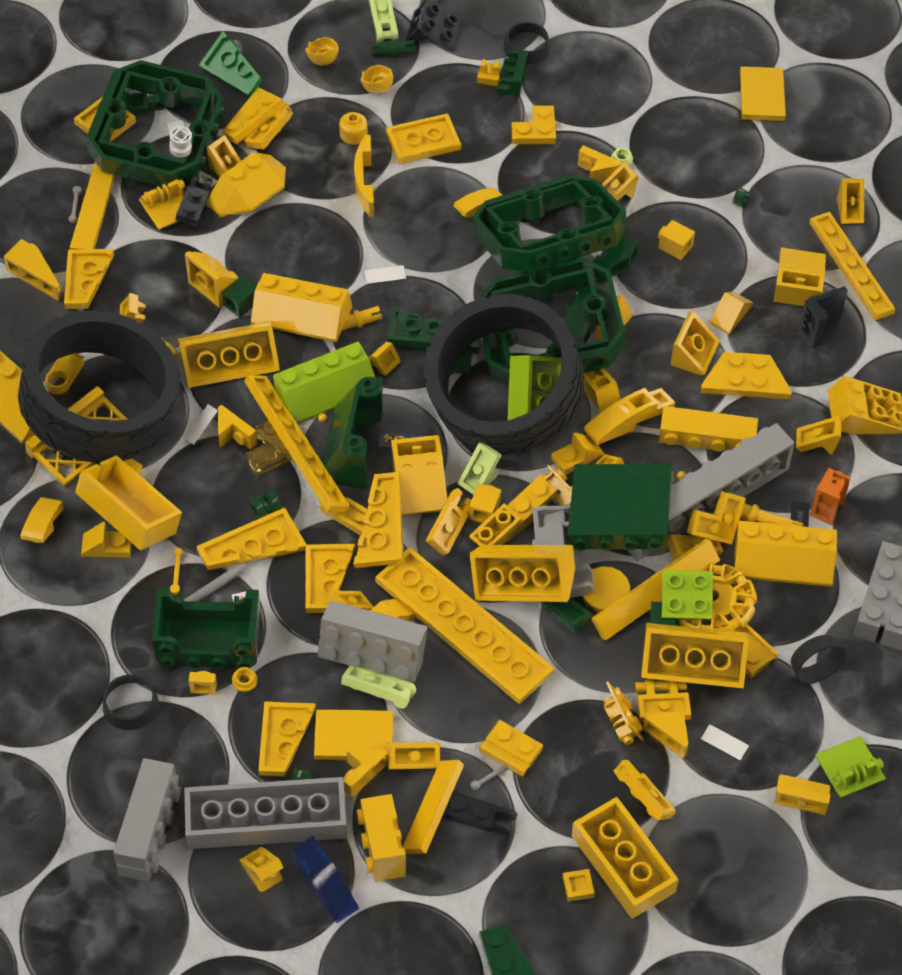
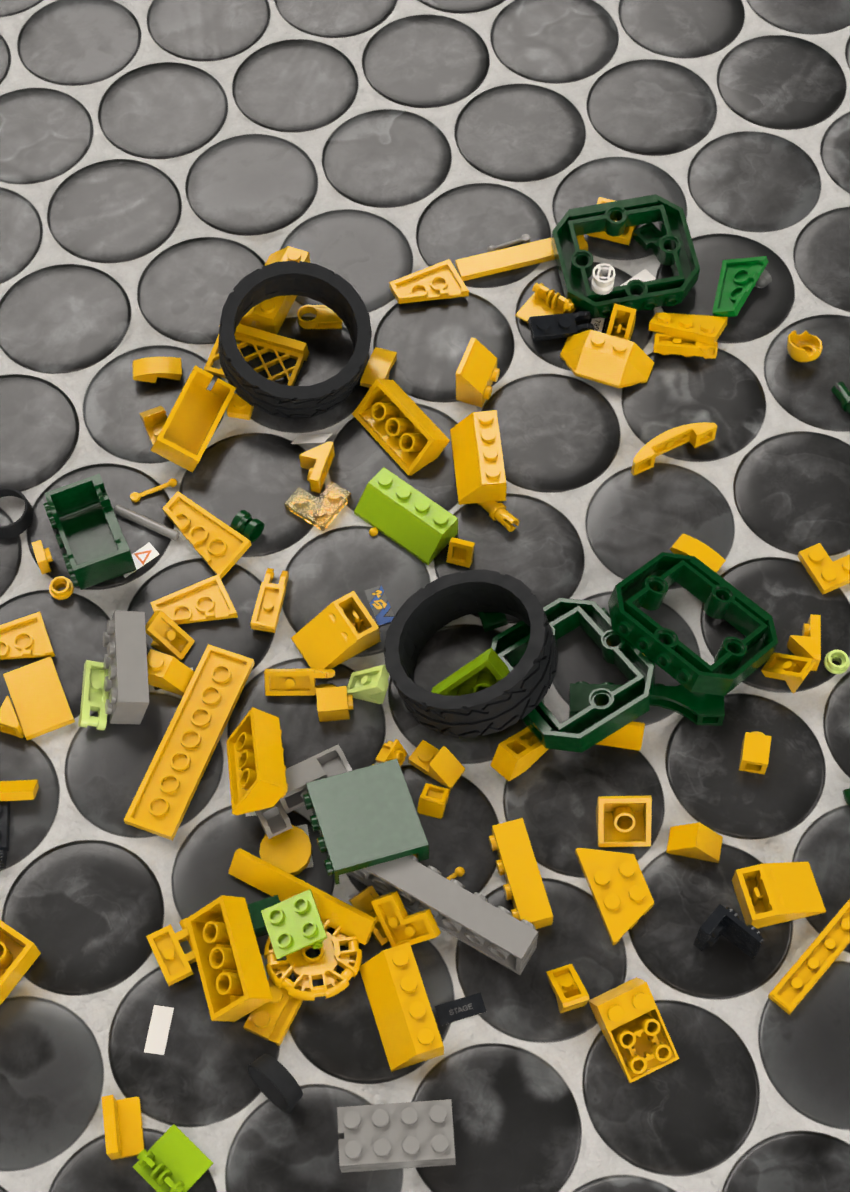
camera: 70 degrees right, 5 degrees up
yellow slope [4,239,62,302] -> none
yellow tile [120,293,146,323] -> none
dark green brick [222,276,257,318] -> none
yellow tile [244,375,350,512] -> none
dark green windscreen [322,377,383,489] -> none
yellow head [339,112,368,145] -> none
yellow wing [353,472,404,568] -> none
yellow hair [360,65,393,94] -> none
white sticker [365,265,406,284] -> none
yellow tile [386,113,461,164] -> none
yellow slope [386,741,440,769] -> none
dark green wing [387,306,481,354] -> none
yellow slope [469,475,558,546] -> none
light grey hinge [470,765,508,790] -> none
yellow plate [479,720,543,777] -> none
dark green plate [541,597,593,633] -> none
yellow slope [584,388,675,445] -> none
yellow hinge [604,682,644,745] -> none
yellow hinge [614,760,676,821] -> none
yellow slope [643,711,688,759] -> none
yellow pin [740,503,803,526] -> none
orange hinge [810,468,851,525] -> none

